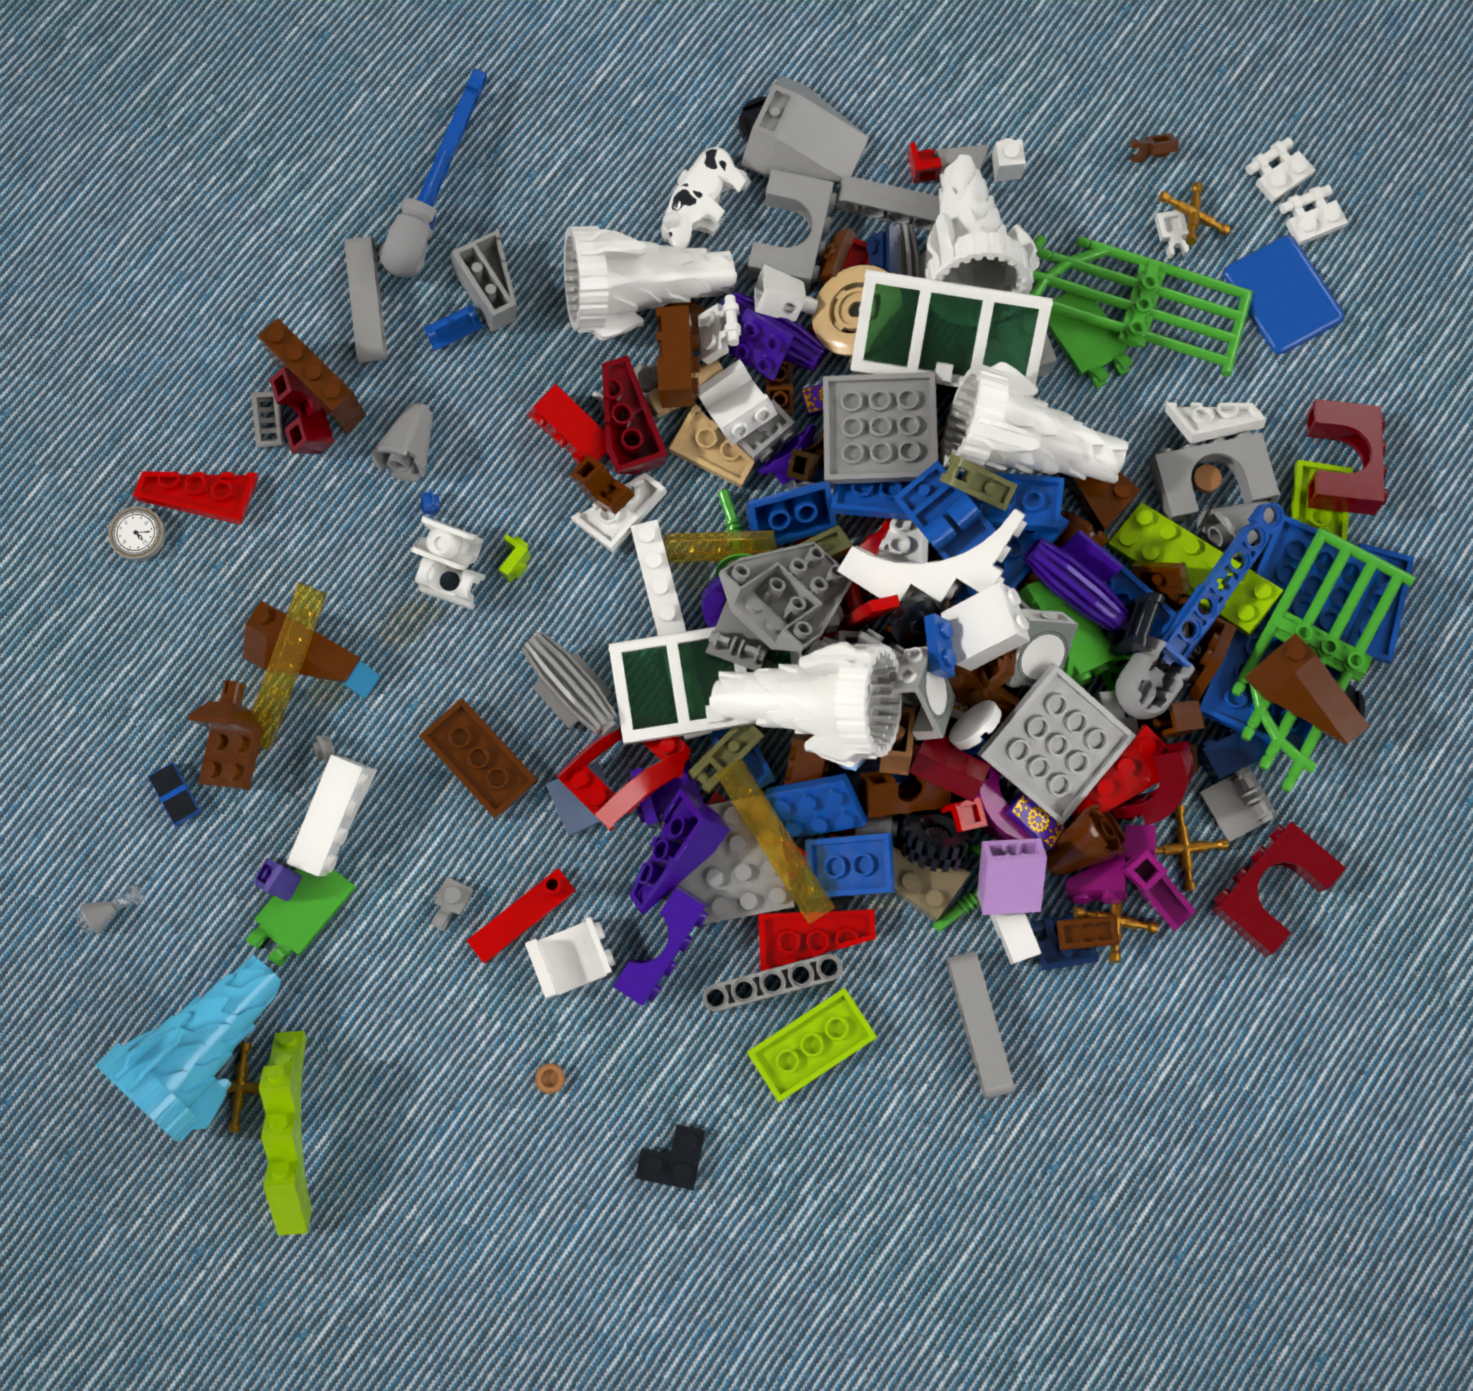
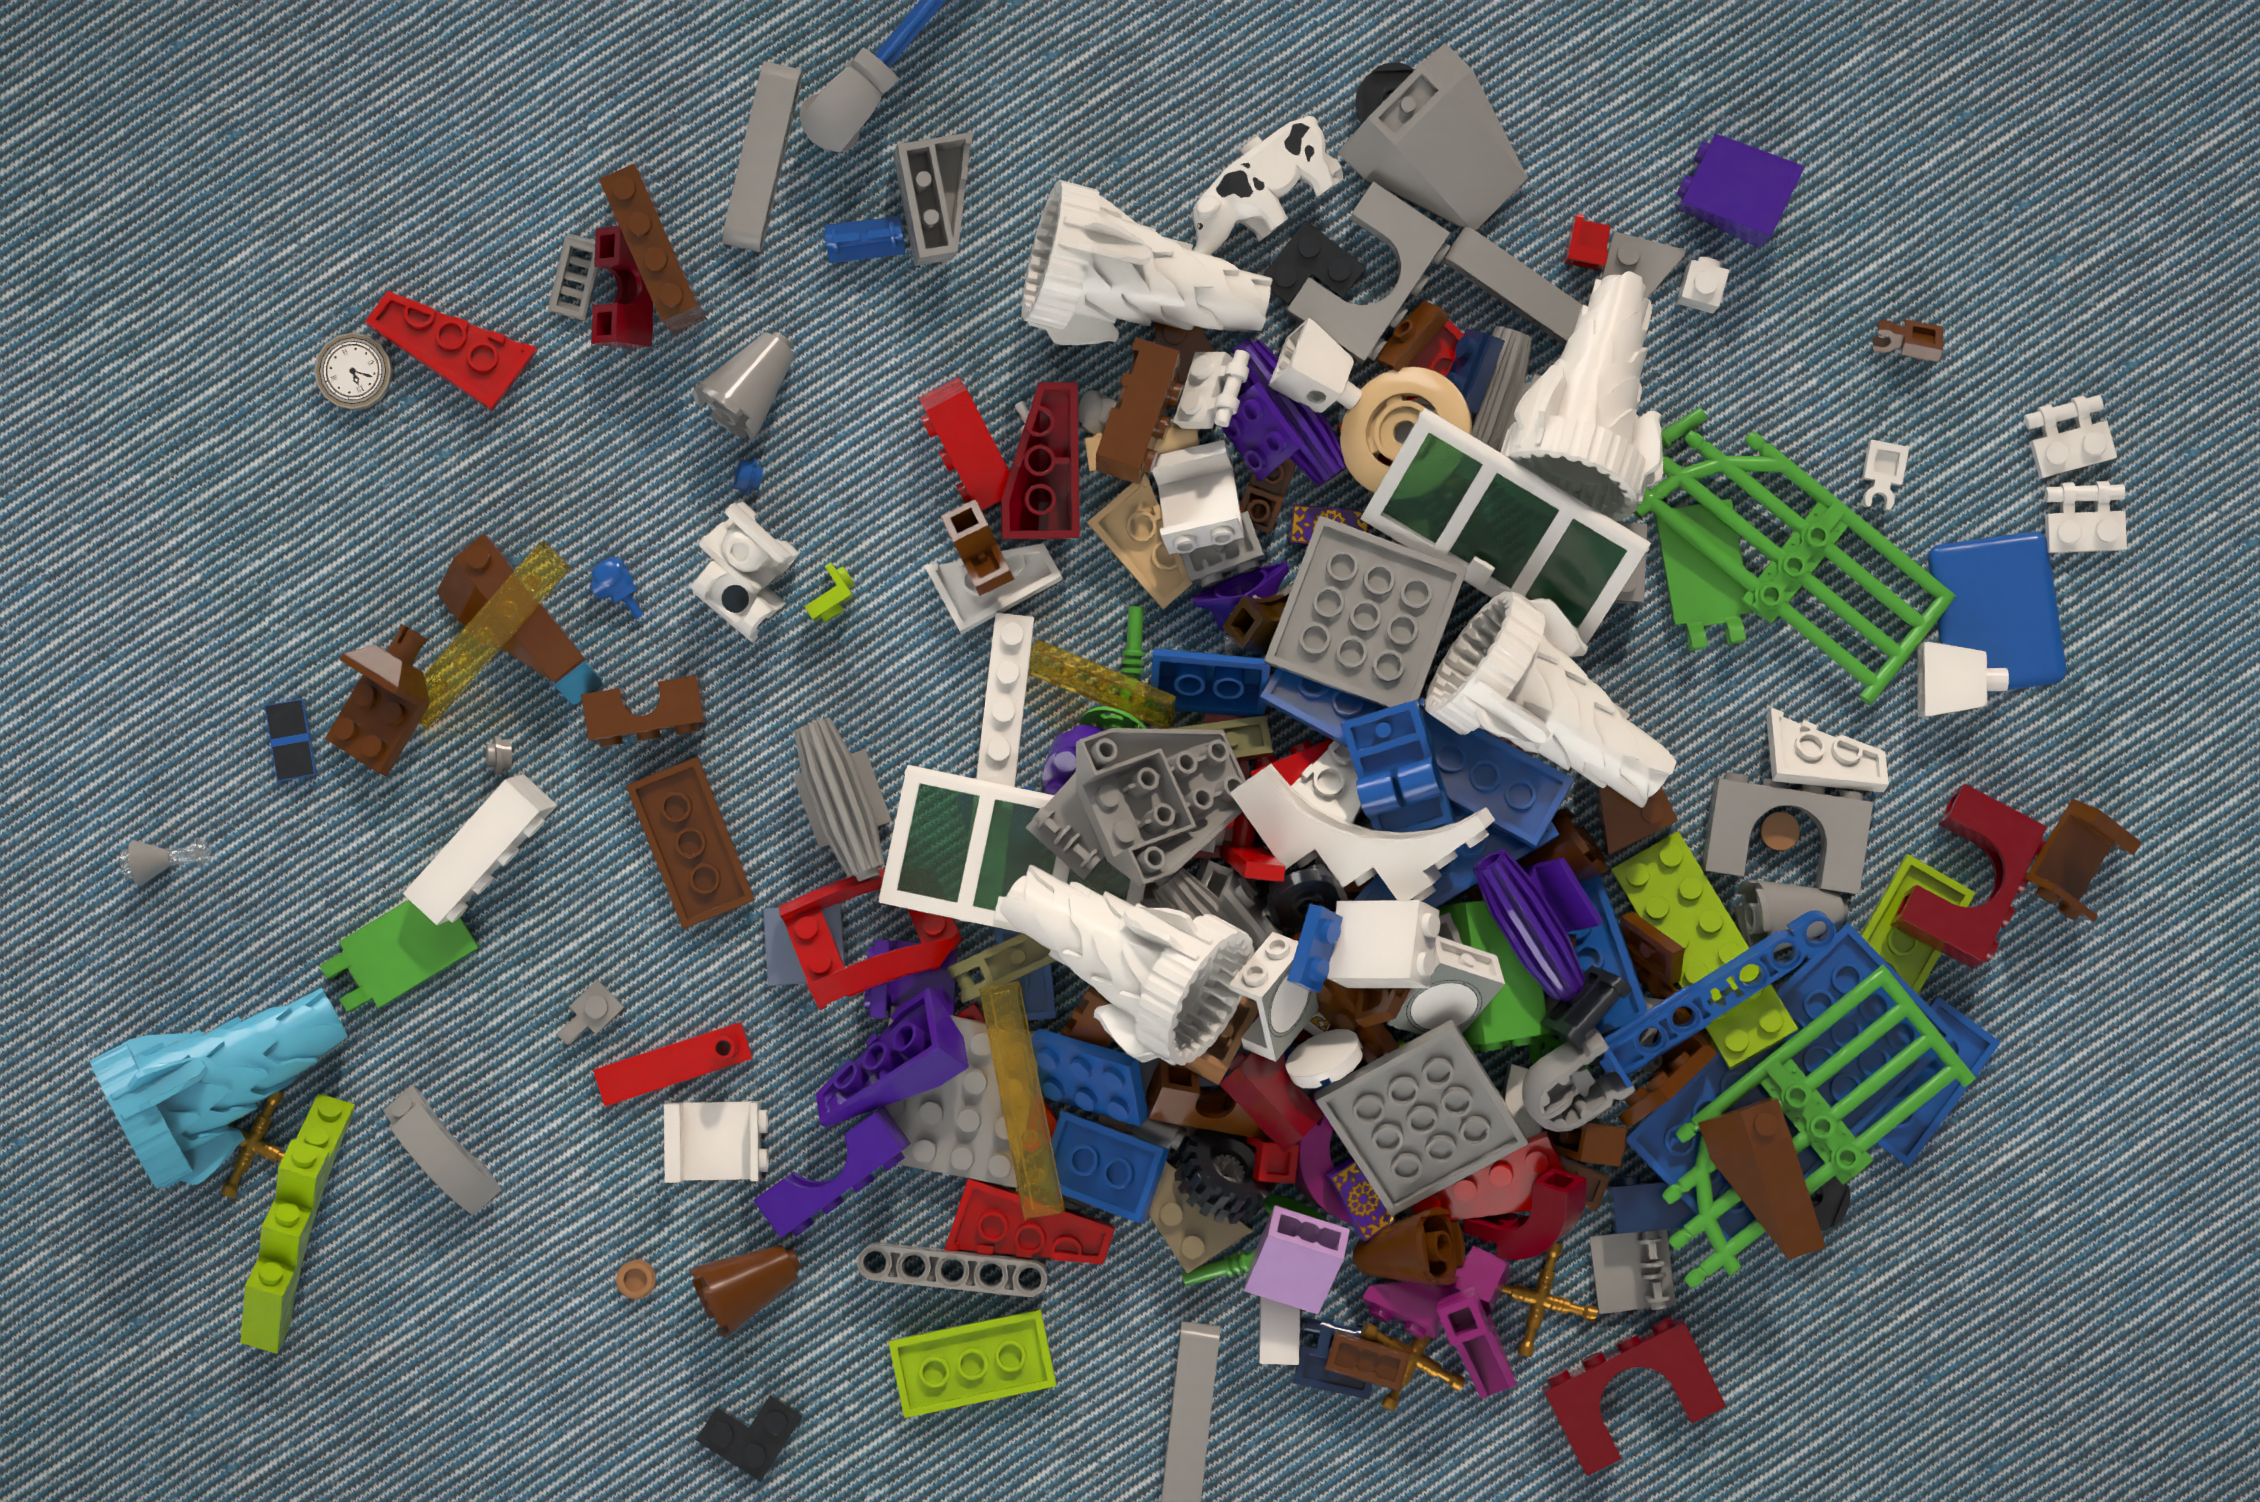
camera: 25 degrees right, 10 degrees up
dark purple slope [253,858,302,901] -> none
olive plate [939,453,1018,511] -> none
pearl gold piece [1158,182,1230,245] -> none
none -> light grey arch [383,1085,502,1215]
none -> reddish brown arch [581,675,707,747]
none -> blue piece [589,557,644,619]
none -> reddish brown cone [688,1245,802,1339]
none -> black plate [1263,221,1366,306]
none -> dark purple slope [1676,133,1805,249]
none -> white torso [1917,642,2009,718]
none -> reddish brown panel [2025,798,2142,922]

